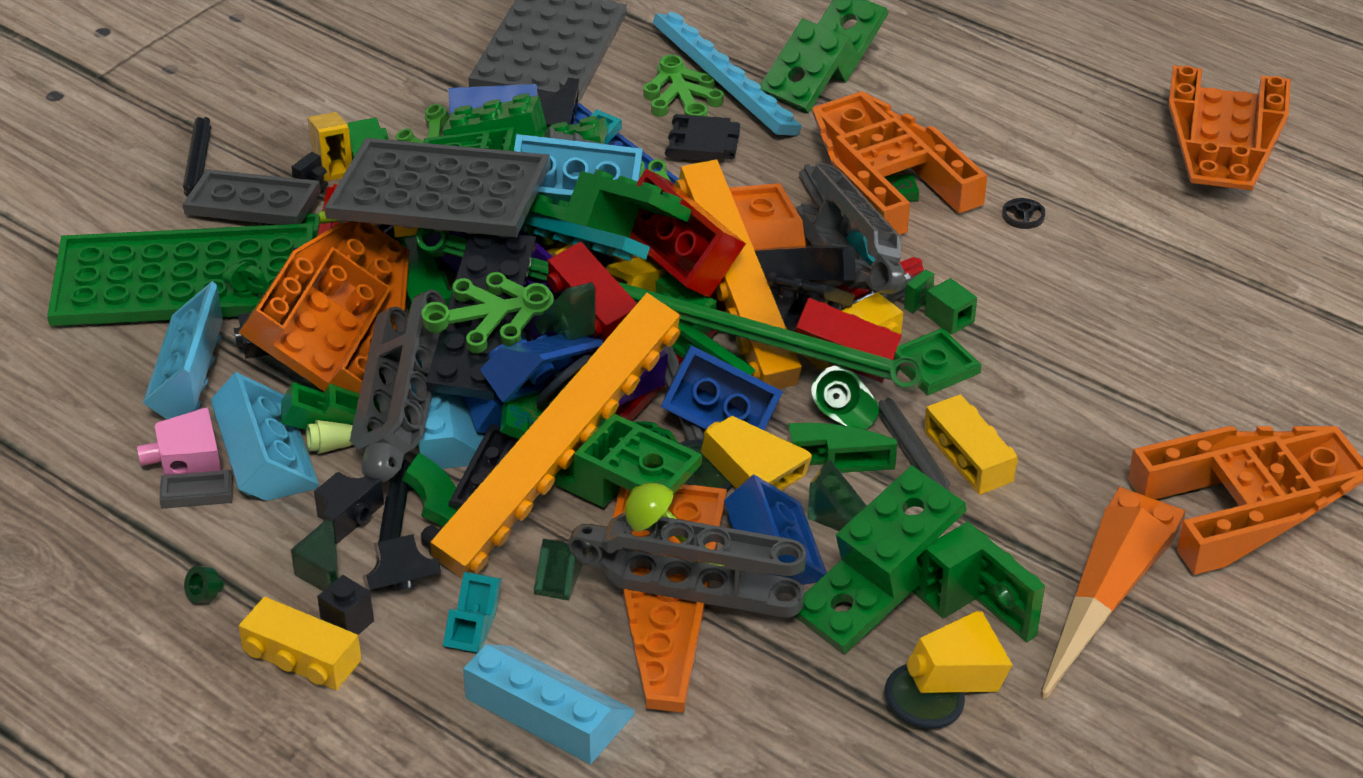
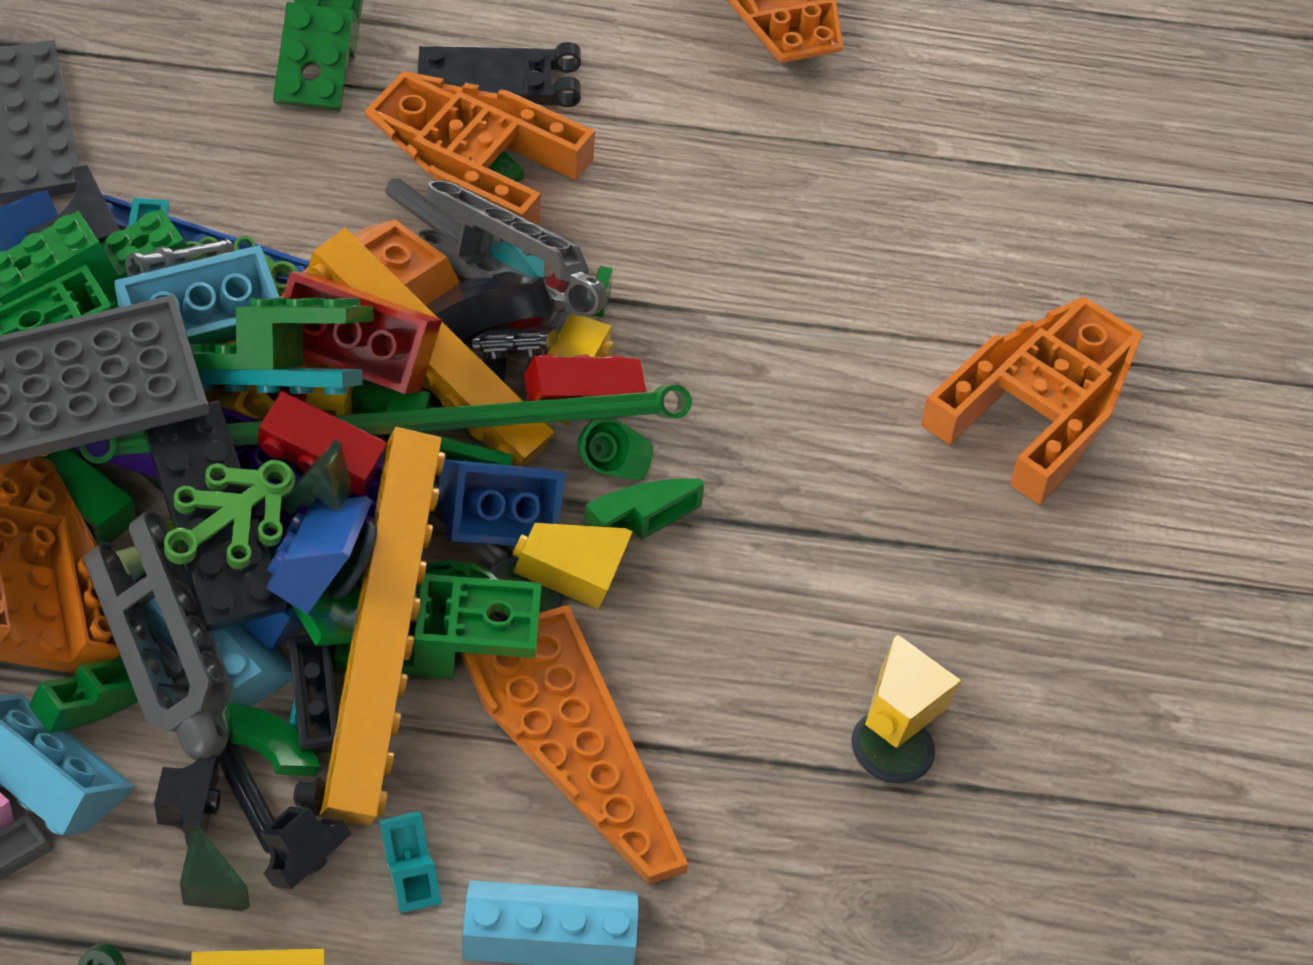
camera: 35 degrees left, 10 degrees up
yellowish green cone [306,420,354,454] -> none
black brick [317,575,374,635] -> none
clear green slope [534,539,588,601] -> none
dark grey piece [568,512,806,617] -> none
lime piece [625,483,724,566] -> none
bright green plant [643,55,724,117] -> none
medium azure plate [652,12,802,136] -> none
black plate [665,114,740,163] -> none
blue slope [724,474,827,585] -> none
green bracket [794,465,967,655] -> none
clear green slope [808,460,867,531] -> none
dark grey axle [878,398,950,491] -> none
green tile [893,328,982,396] -> none
green bracket [912,521,1045,643] -> none
yellow brick [924,394,1018,495] -> none
green brick [925,278,978,335] -> none
black piece [1002,198,1046,229] -> none
orange plate [1041,487,1186,699] -> none
none -> black hinge [417,42,581,107]

